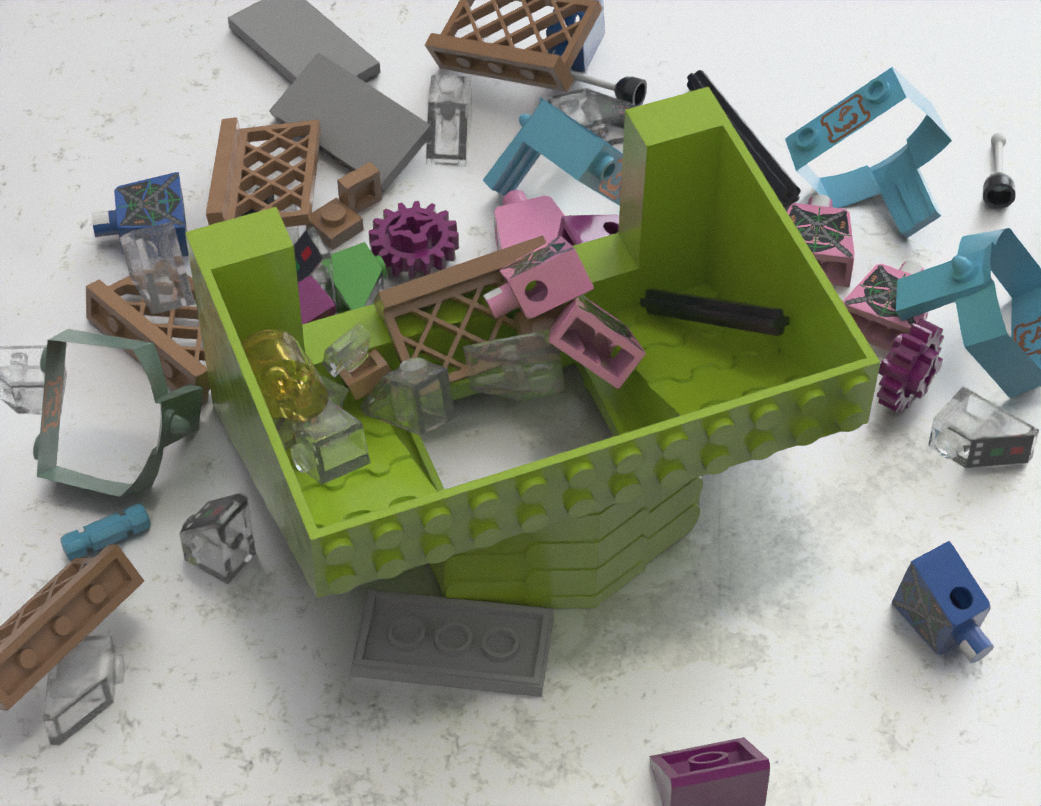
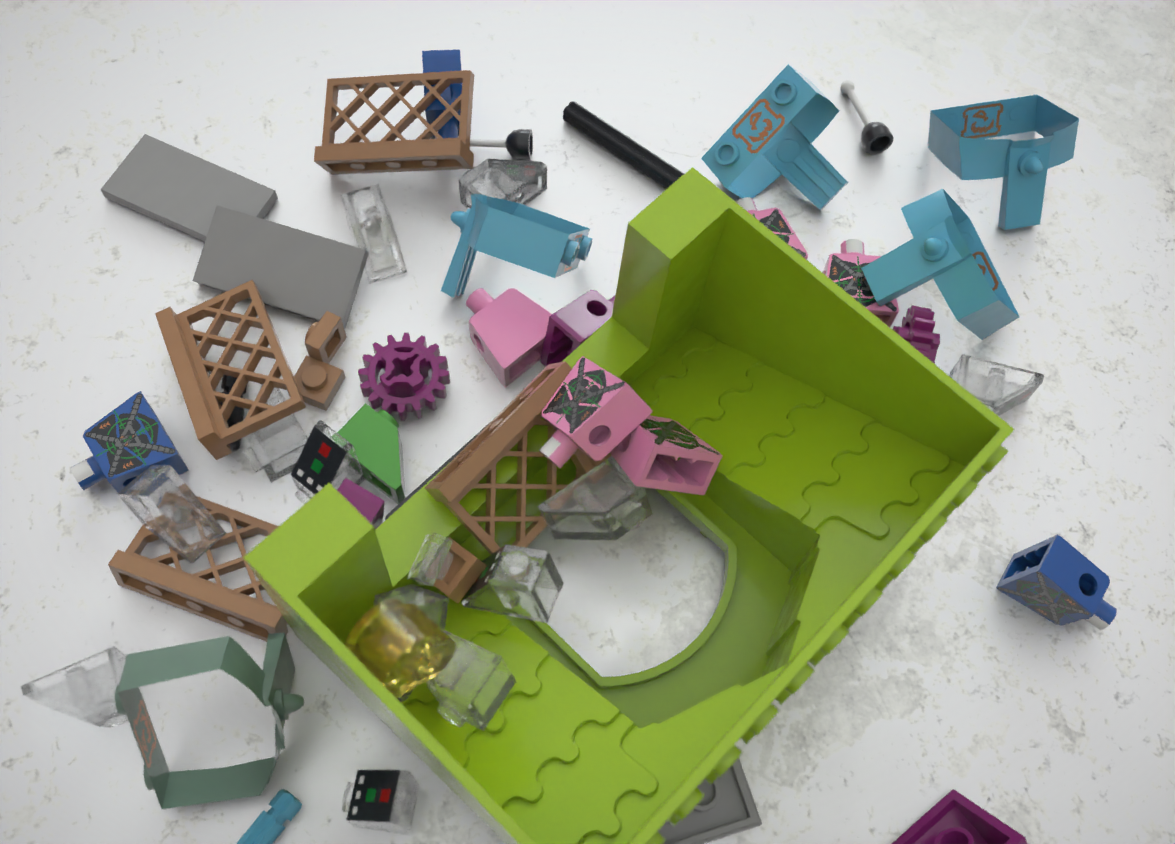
camera: 30 degrees left, 15 degrees up
black axle [640,288,790,336] -> none

